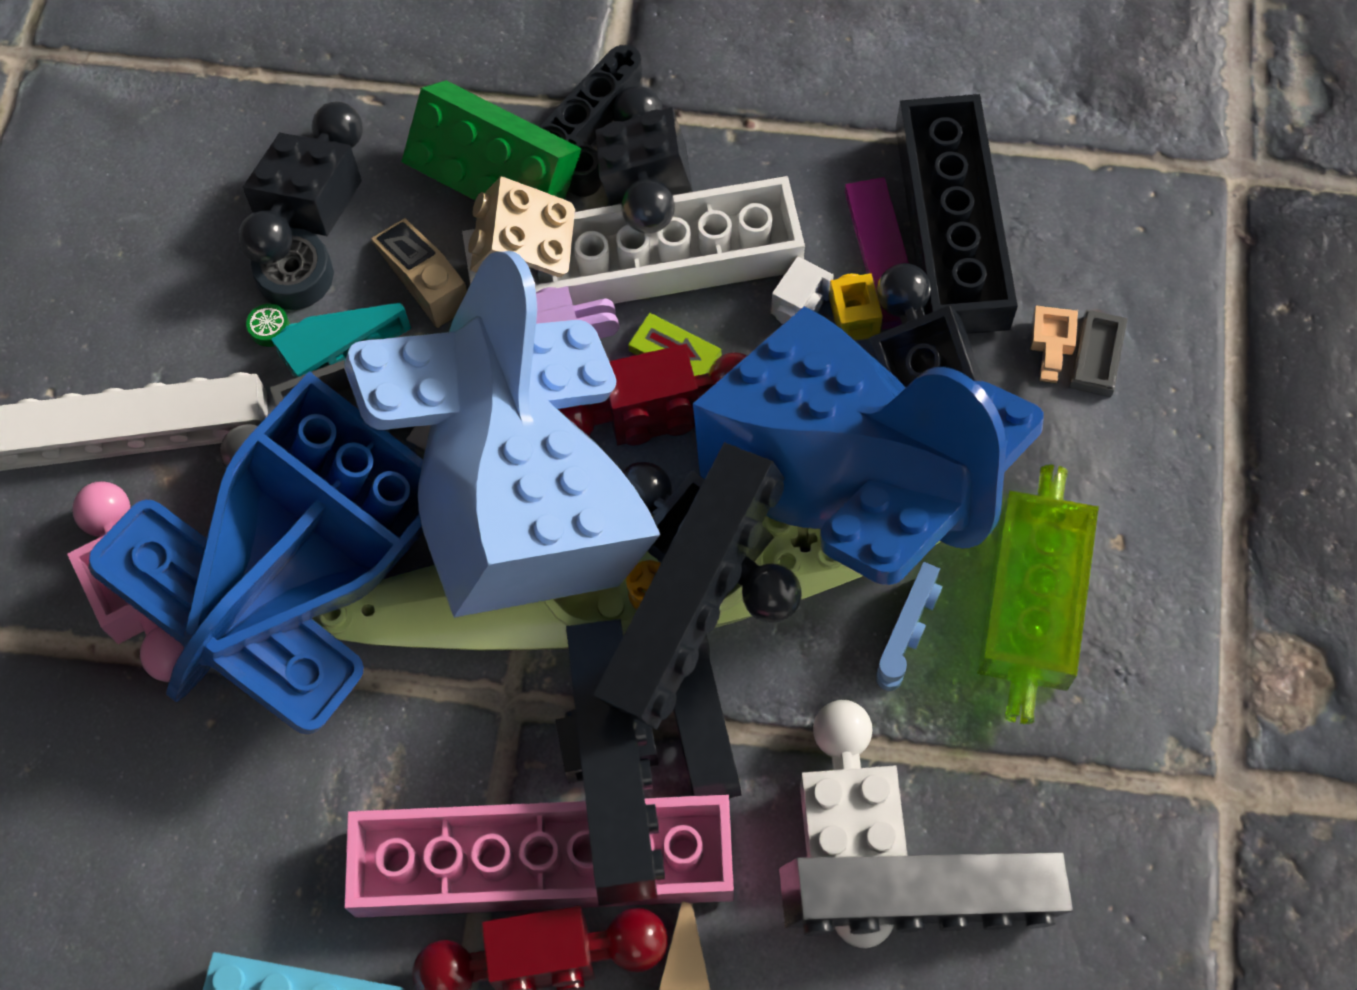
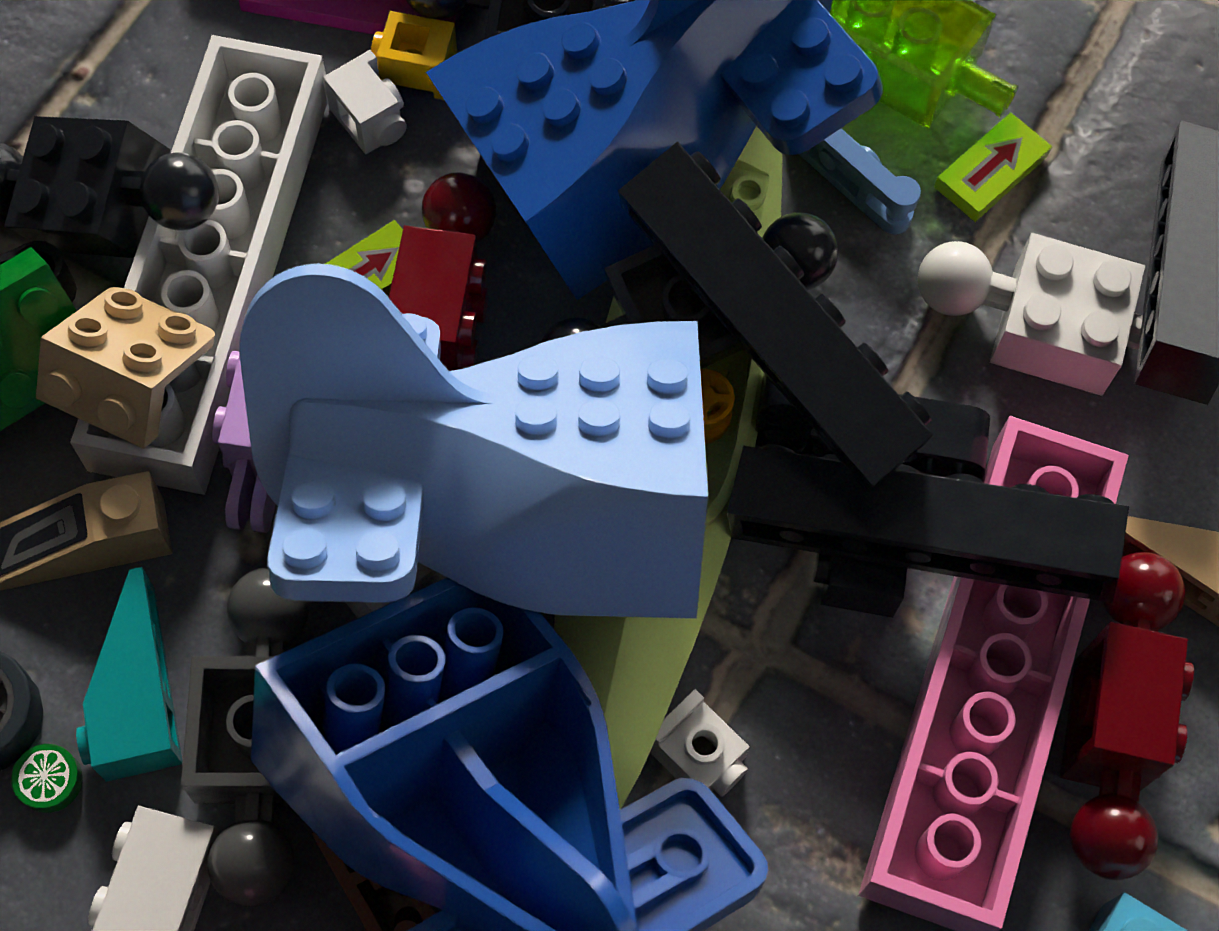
camera: 75 degrees left, 0 degrees up
none -> white brick [650,689,750,797]
none -> lime tile [934,112,1053,222]

